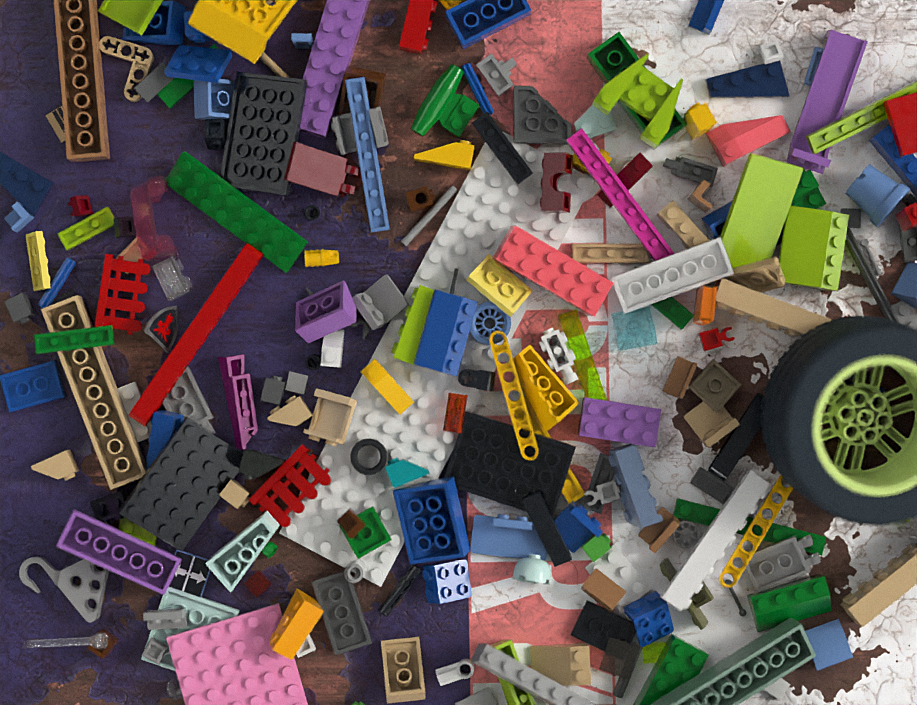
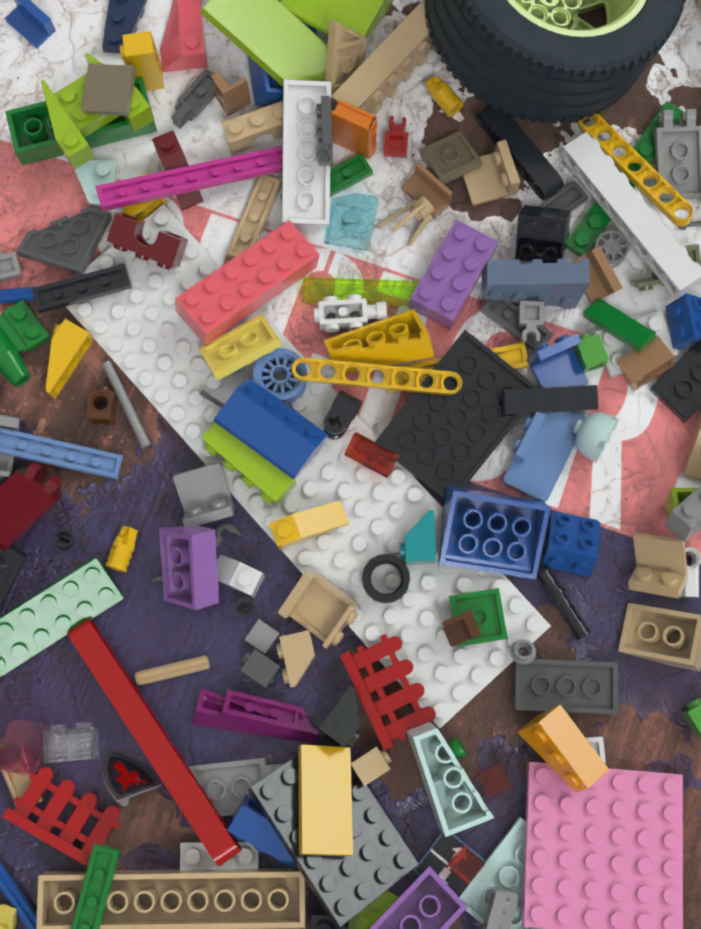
camera: 65 degrees left, 10 degrees down
none -> dark tan tile [82,64,136,116]
none -> tan axle [135,655,210,685]
none -> yellow tile [298,745,353,856]
none -> dark grey hinge [316,96,333,166]
none -> tan plant [376,196,435,246]
none -> yellow hinge [425,76,464,117]
none -> clear red tile [447,845,484,884]
none -> black slope [515,205,571,263]
none -> green tile [583,298,656,353]
none -> tan bracket [628,532,688,599]

